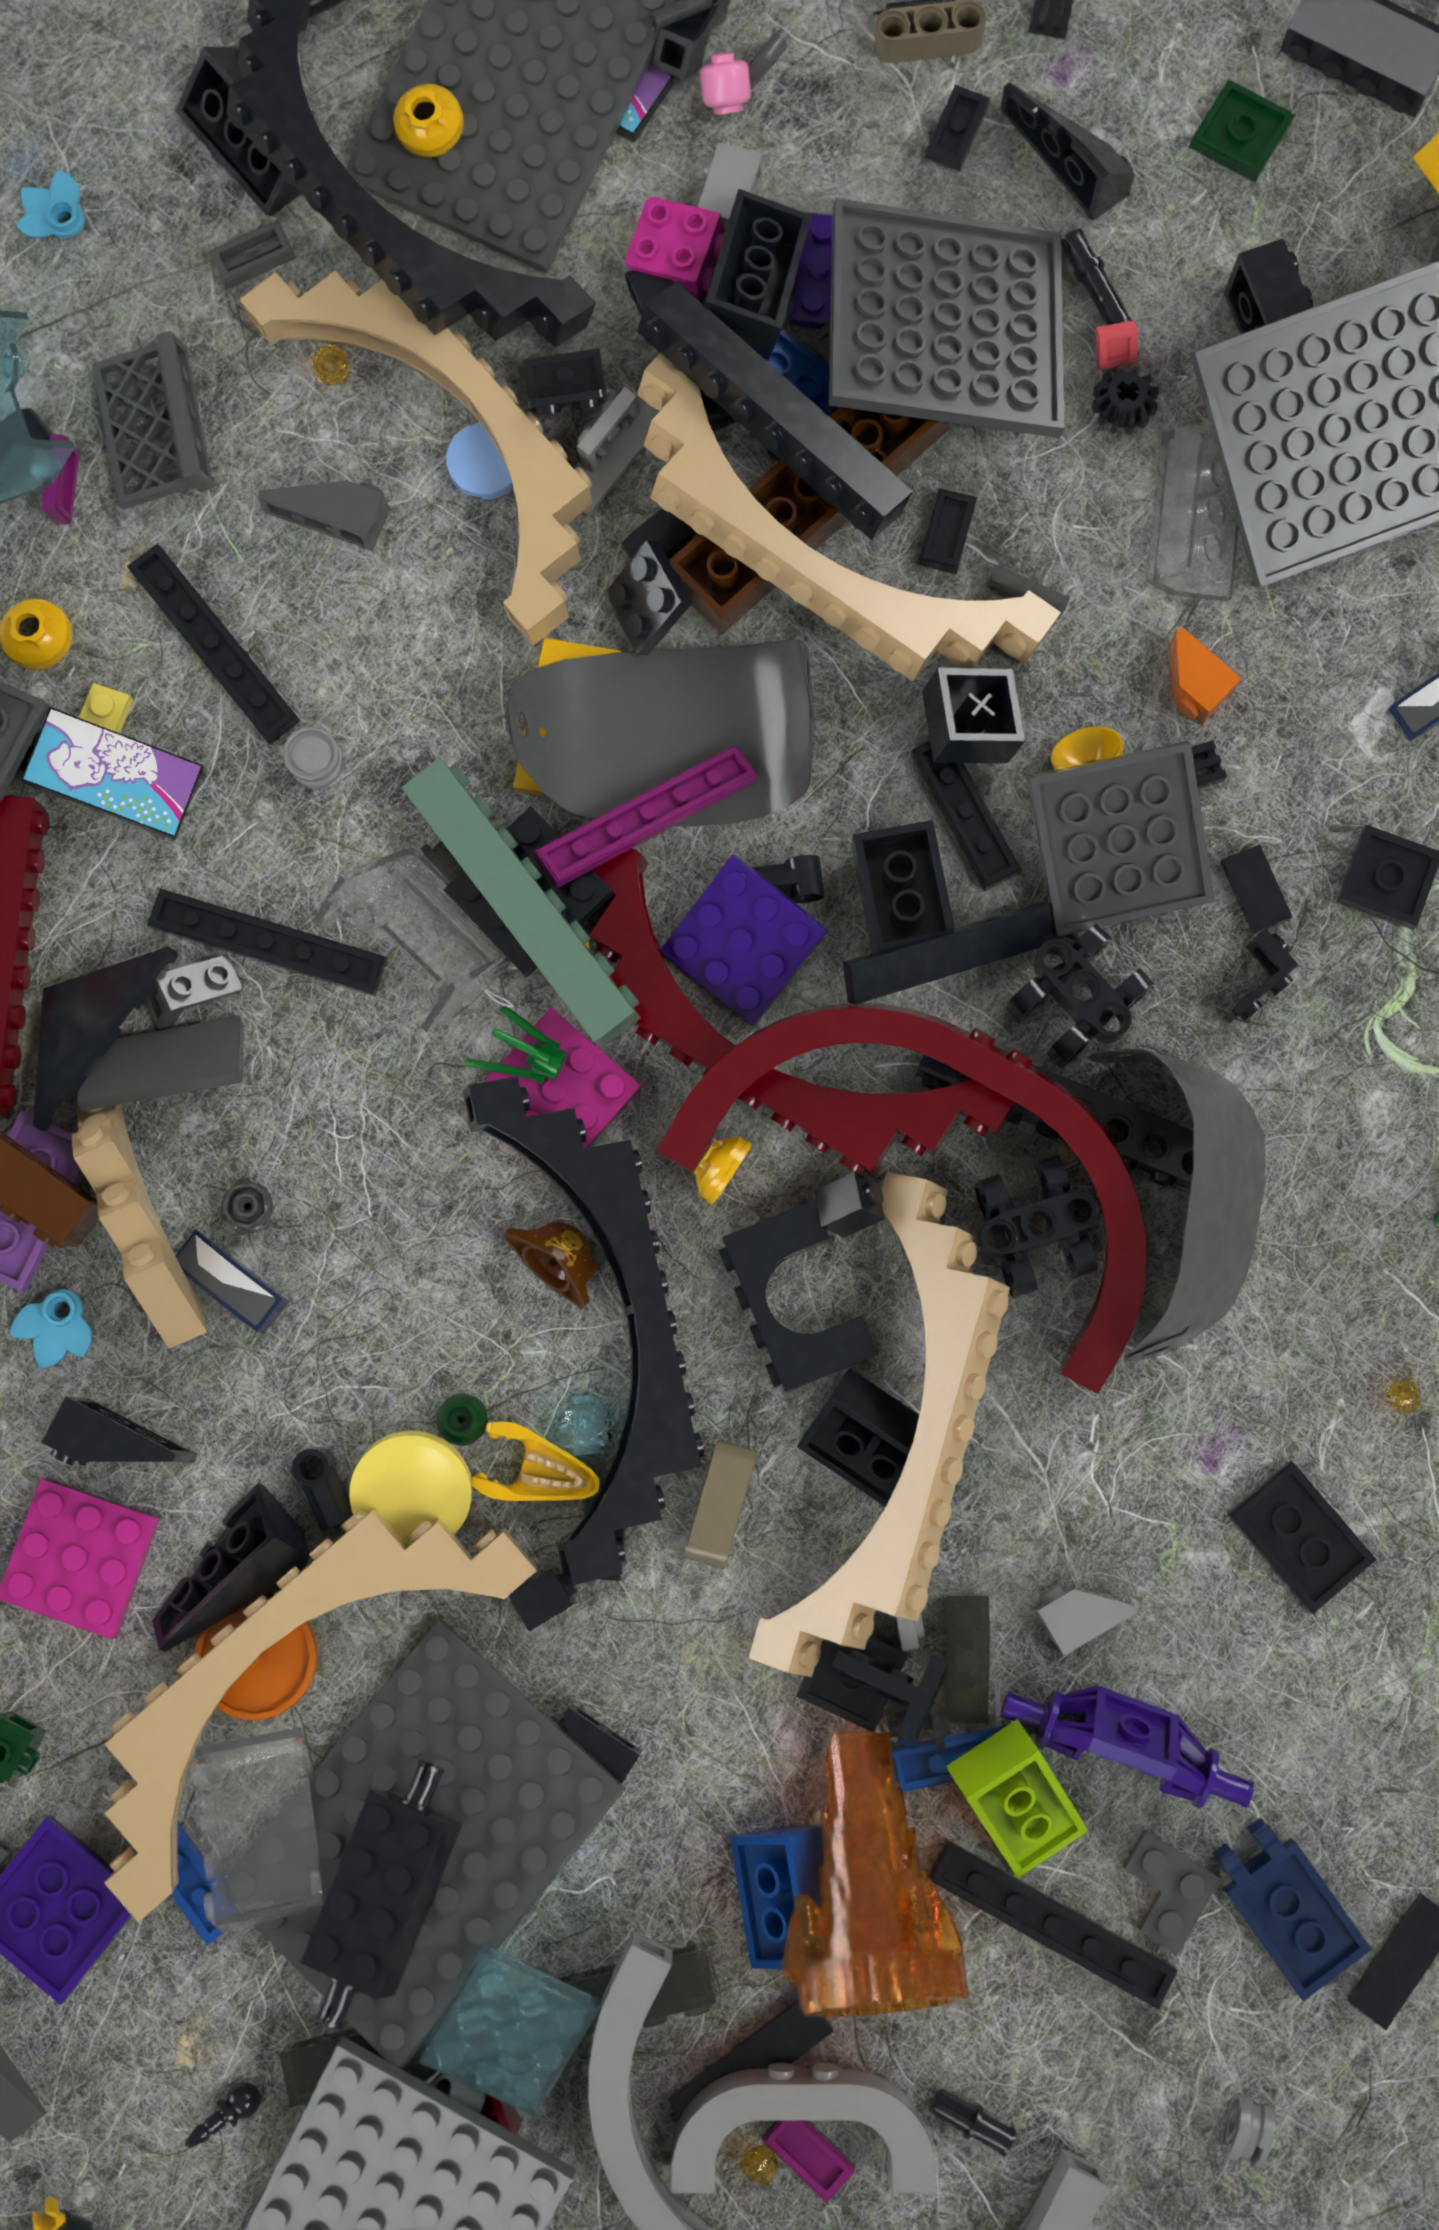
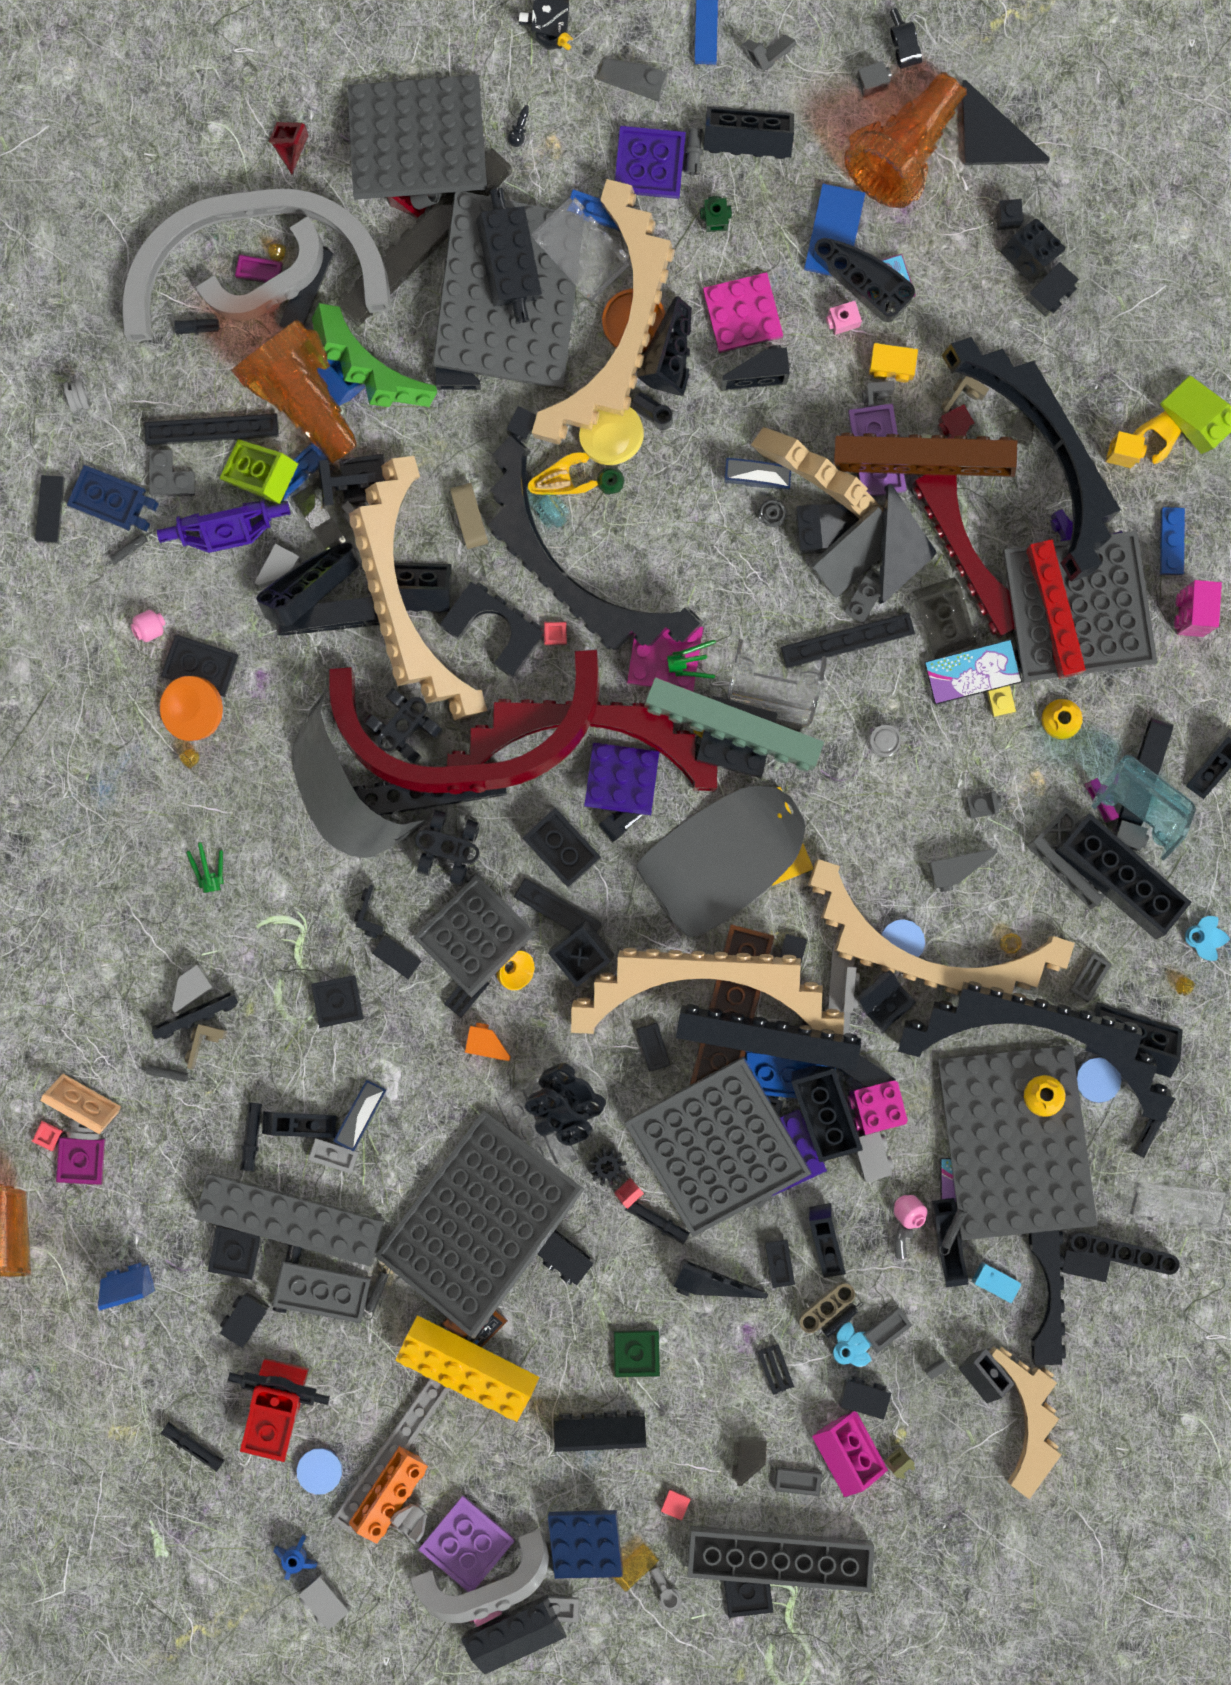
camera: 135 degrees right, 5 degrees up
medium azure plate [10,1289,92,1369] -> none
black tile [127,543,300,745] -> none
clear light blue plate [419,1944,600,2117] -> none
reddish brown hat [502,1222,599,1309] -> none
magenta tile [534,745,758,889] -> none
black plate [604,540,692,656] -> none
yellow piece [693,1136,753,1206] -> none
black brick [814,1171,885,1238] -> none
black tile [843,902,1055,1005] -> none
dark grey pin [988,563,1070,620] -> none
none -> dark grey piece [106,532,152,566]
none -> bright pink head [130,609,165,642]
none -> orange piece [160,676,223,741]
none -> black beam [256,542,359,626]
none -> black beam [276,597,380,636]
none -> bright green arch [312,303,437,407]
none -> black piece [525,1063,606,1146]
none -> coral tile [544,622,567,645]
none -> black slope [795,504,860,555]
none -> black slope [809,1203,846,1278]
none -> clear smoke slope [912,577,977,659]
none -> dark grey bracket [966,791,1002,819]
none -> black brick [1054,813,1192,940]
none -> light blue tile [1076,1057,1122,1103]
none -> dark grey brick [1114,820,1149,851]
none -> clear yellow hinge [1175,977,1195,996]

